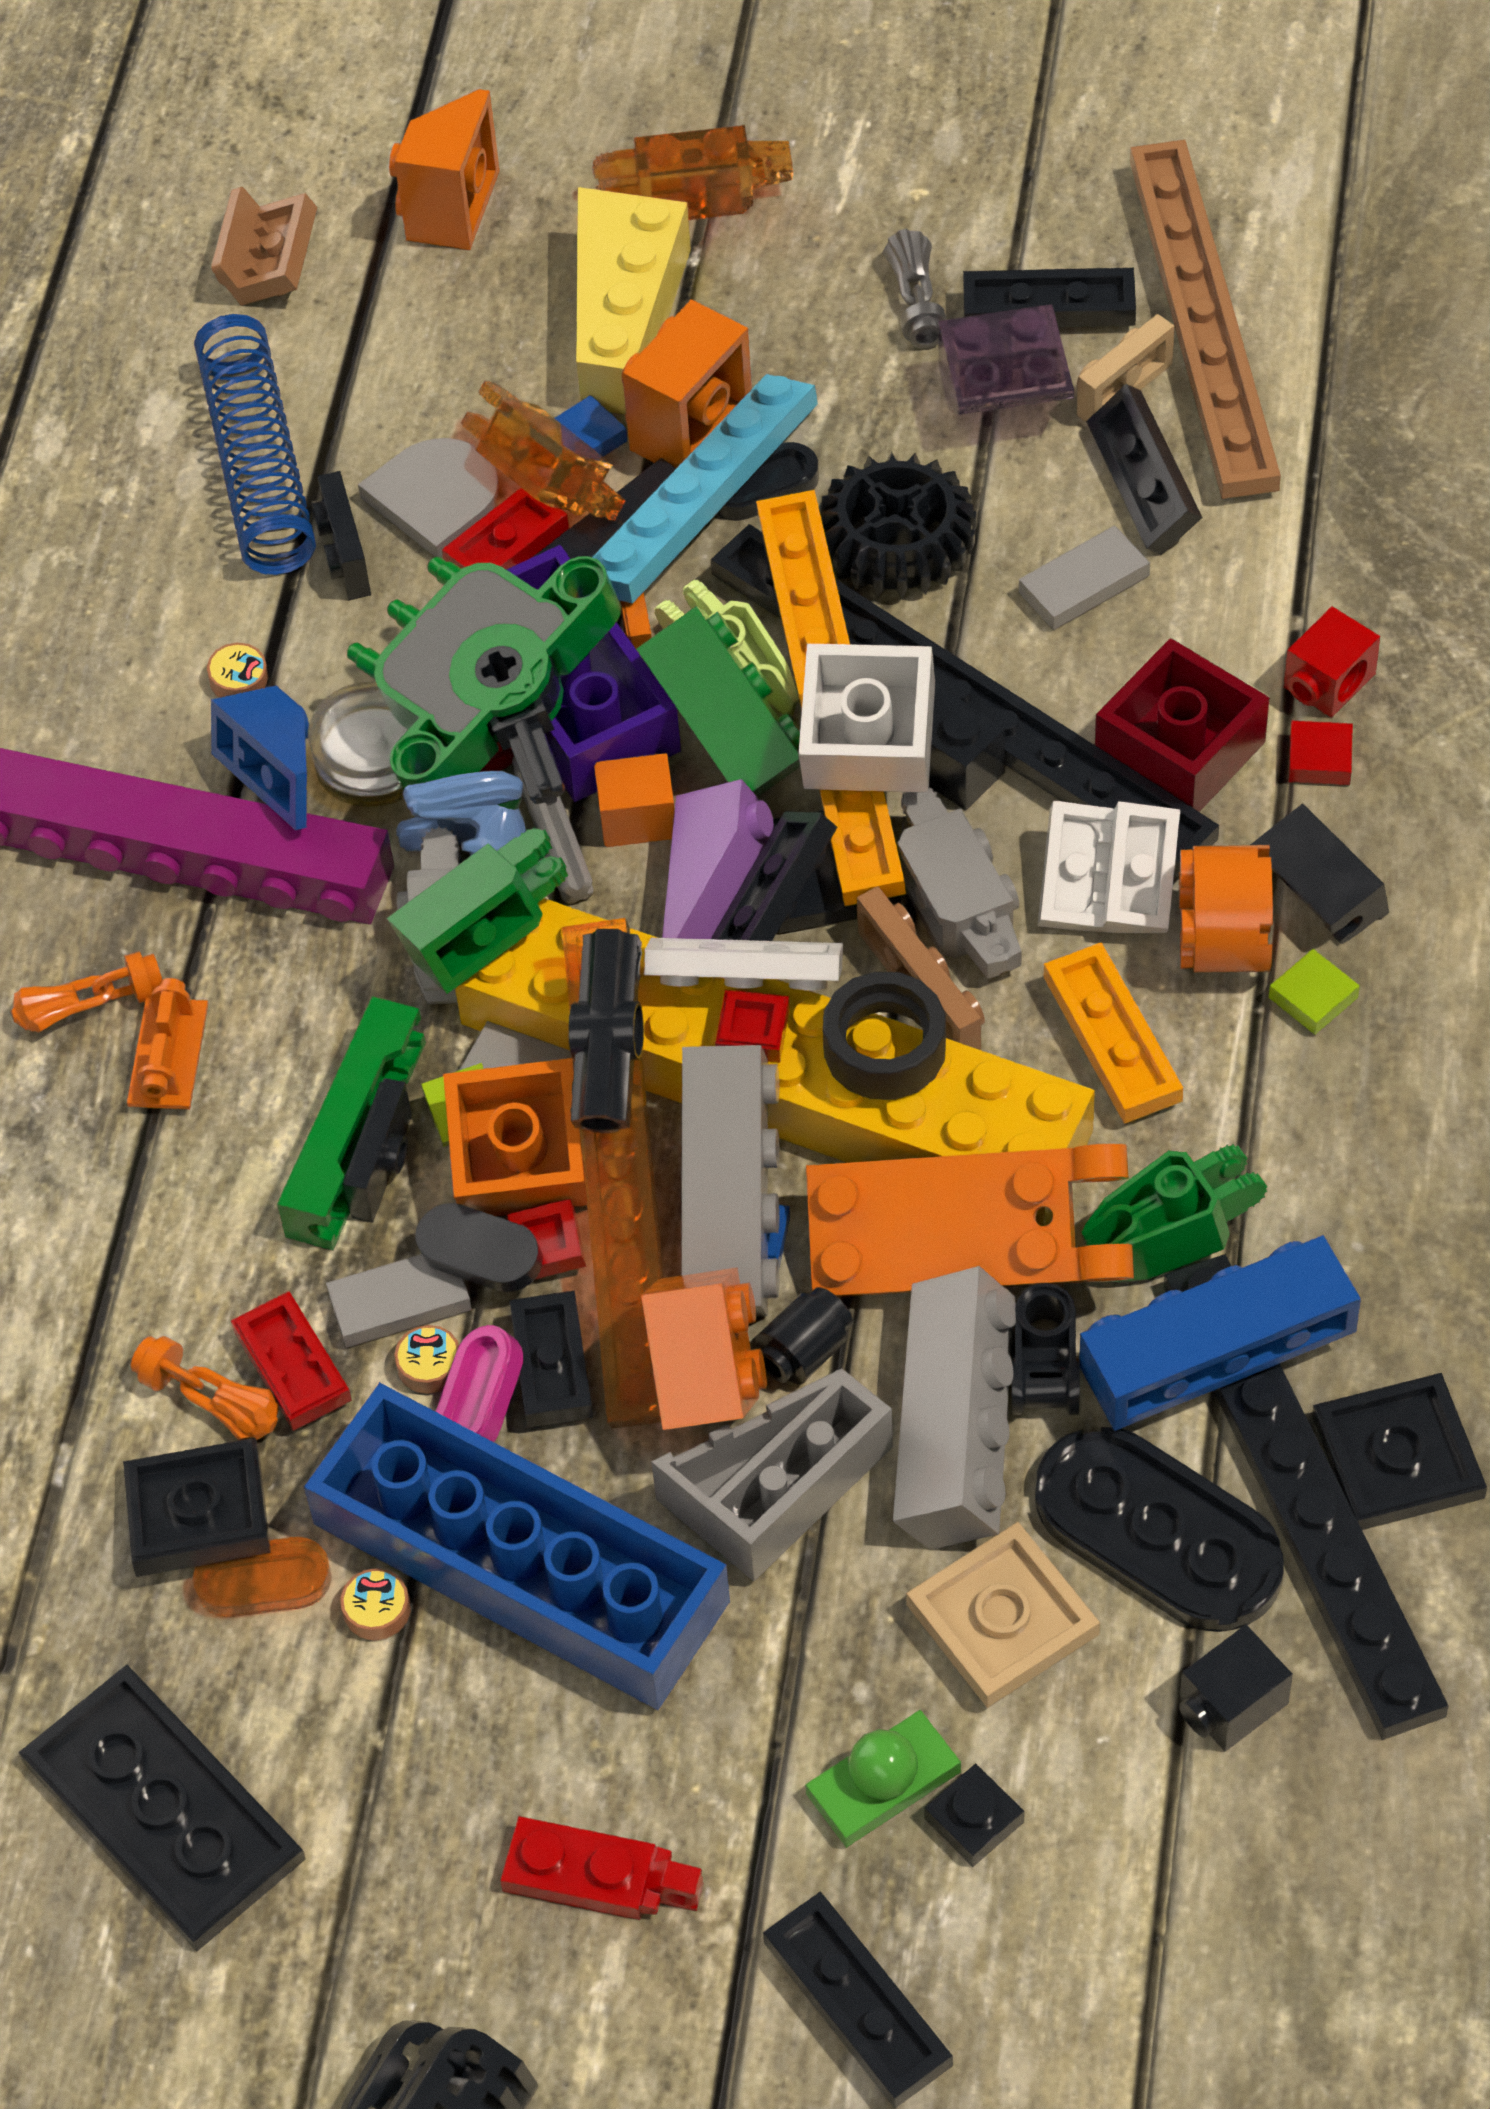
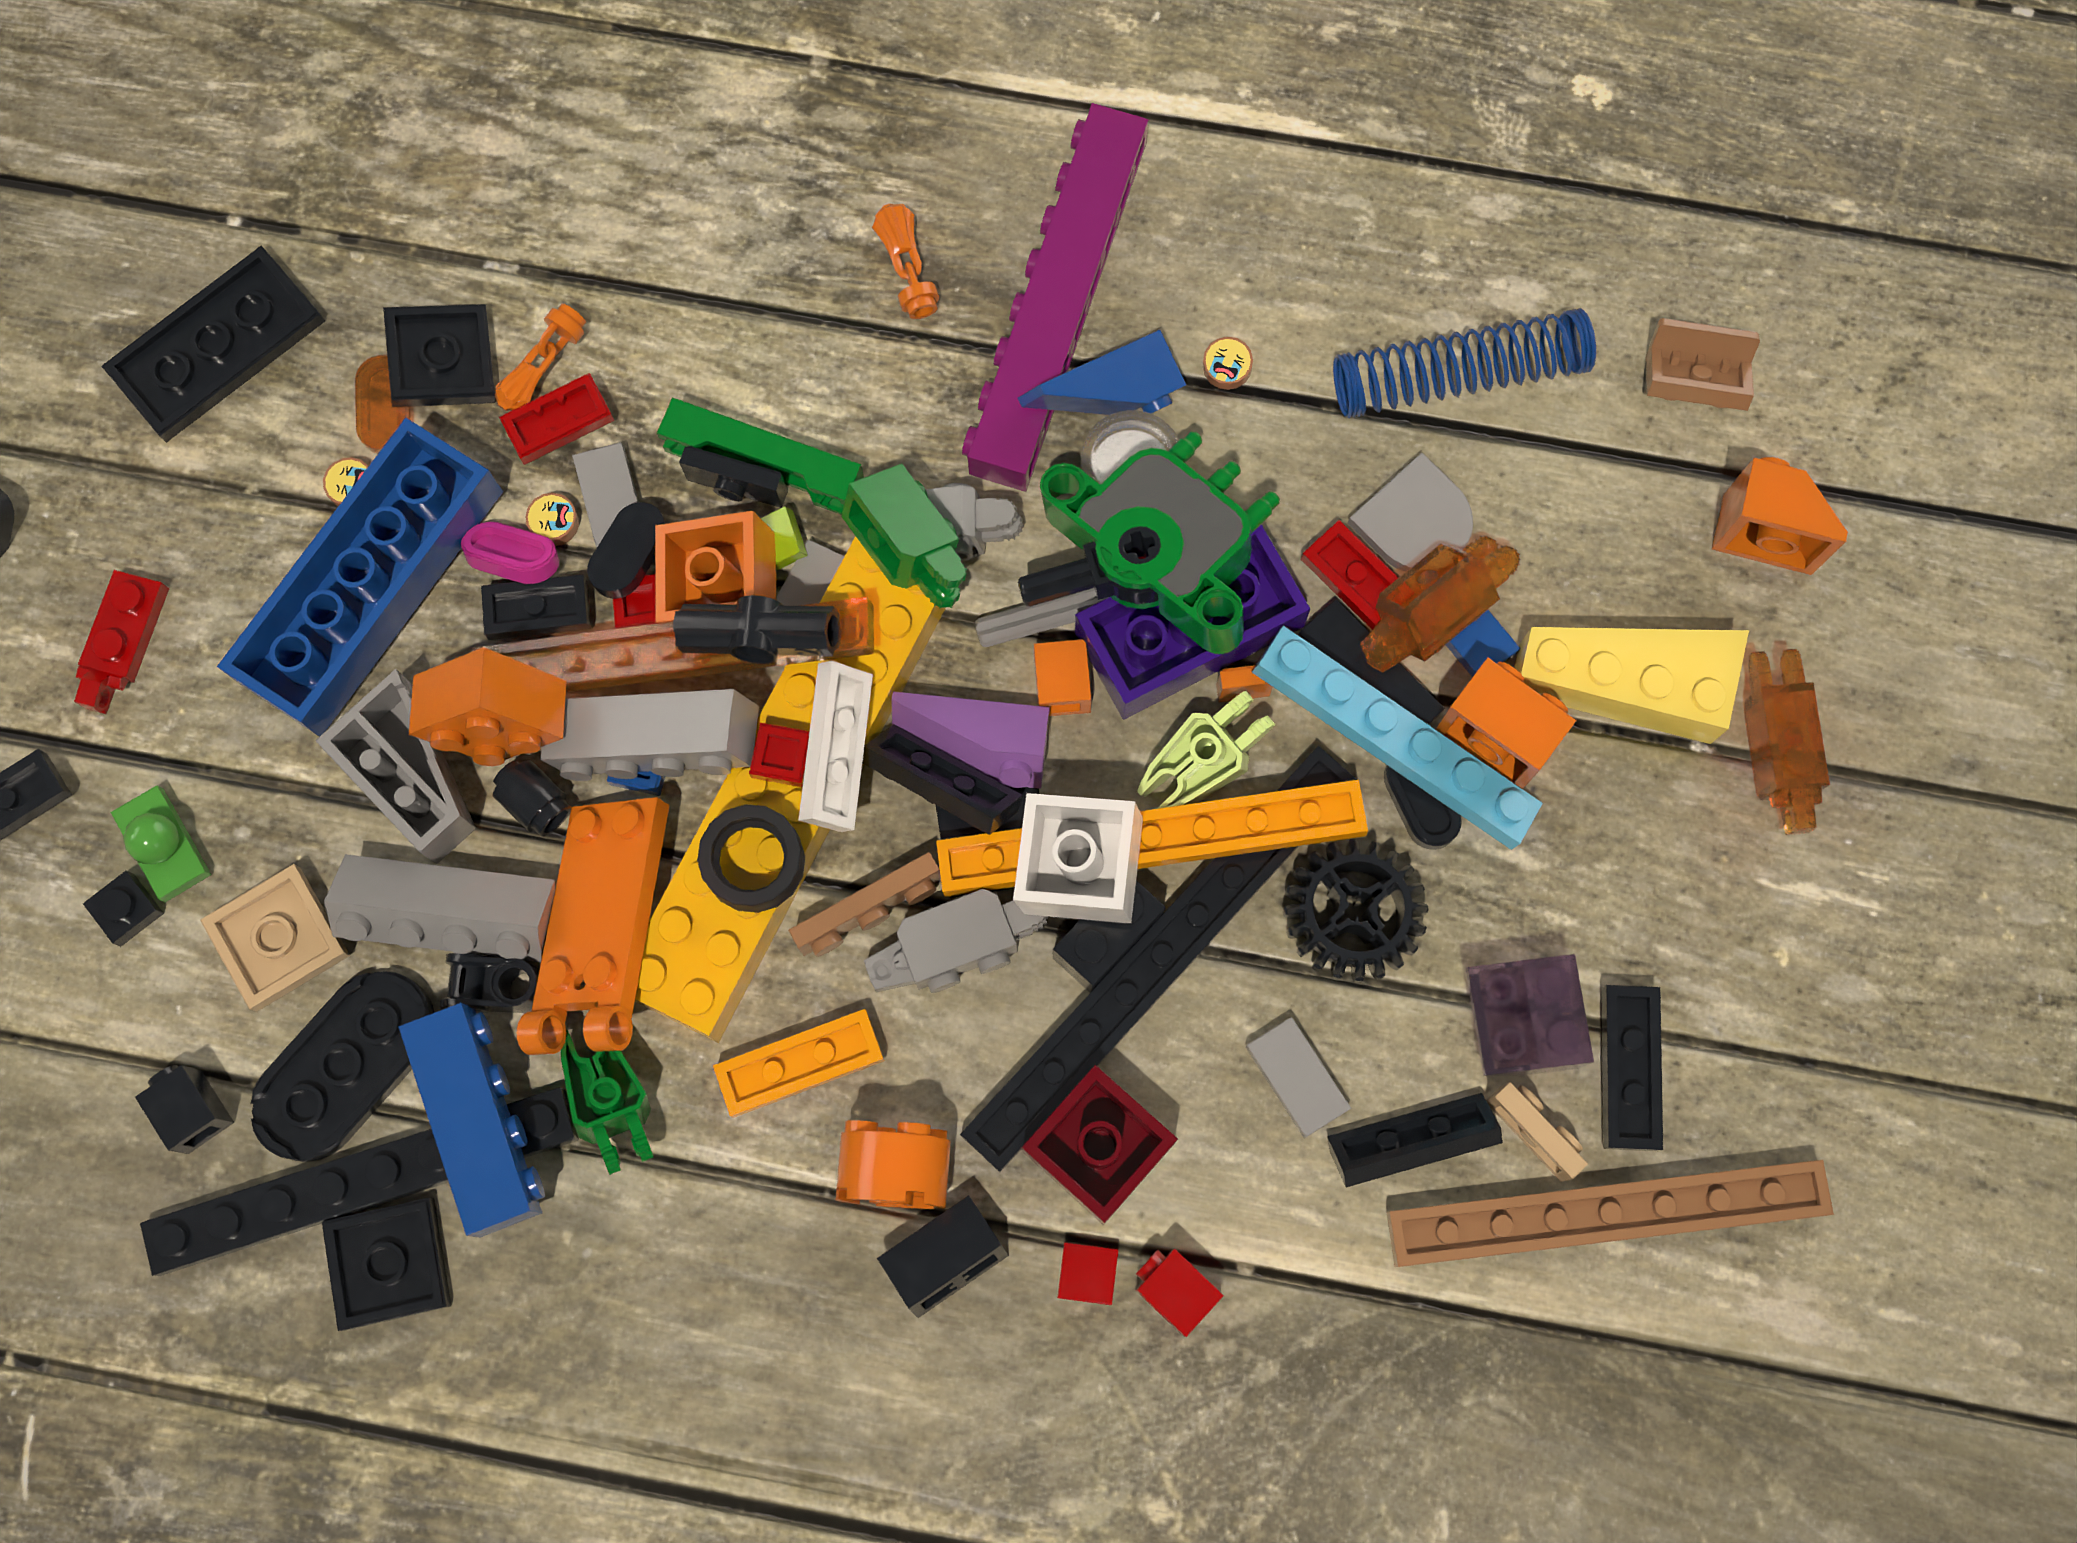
camera: 90 degrees right, 20 degrees up
orange hinge [127,978,209,1110] -> none
black plate [311,471,371,601] -> none
medium blue hair [396,771,526,856] -> none
green brick [637,606,800,797] -> none
flat silver piece [882,228,948,349] -> none
white slope [1037,801,1180,933] -> none
lime tile [1268,949,1360,1035] -> none

